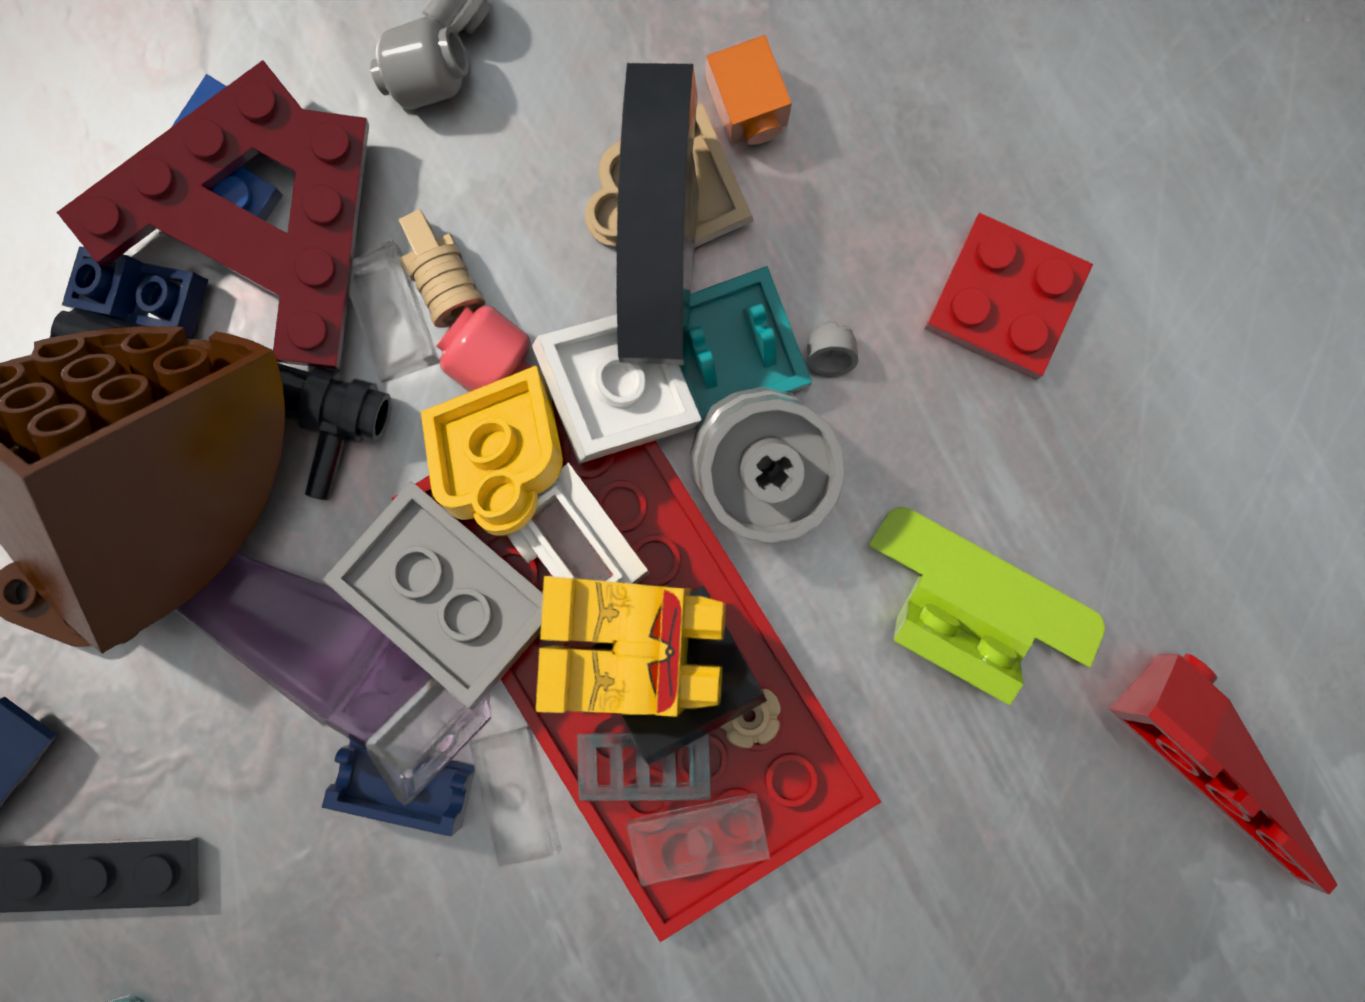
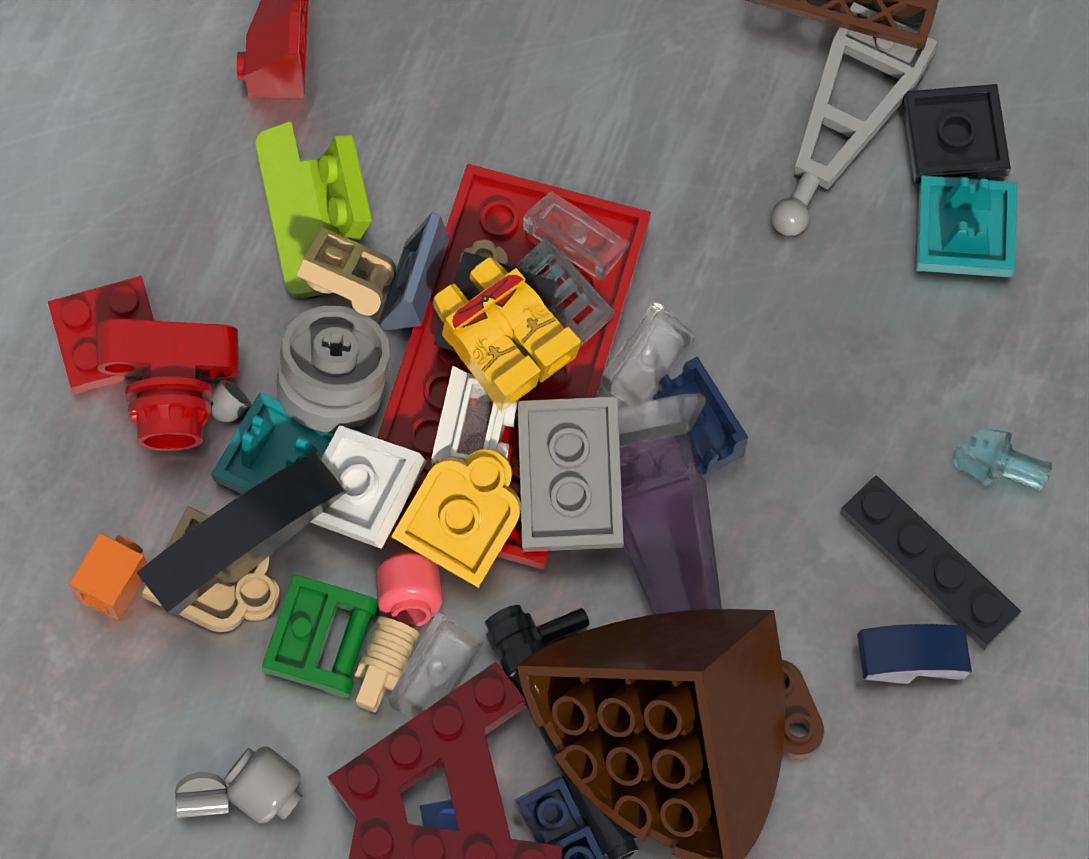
camera: 135 degrees left, 15 degrees down
none -> red beam [97,319,239,451]
none -> green plate [262,574,379,698]
none -> tan plate [296,227,396,316]
none -> sand blue slope [378,212,449,330]

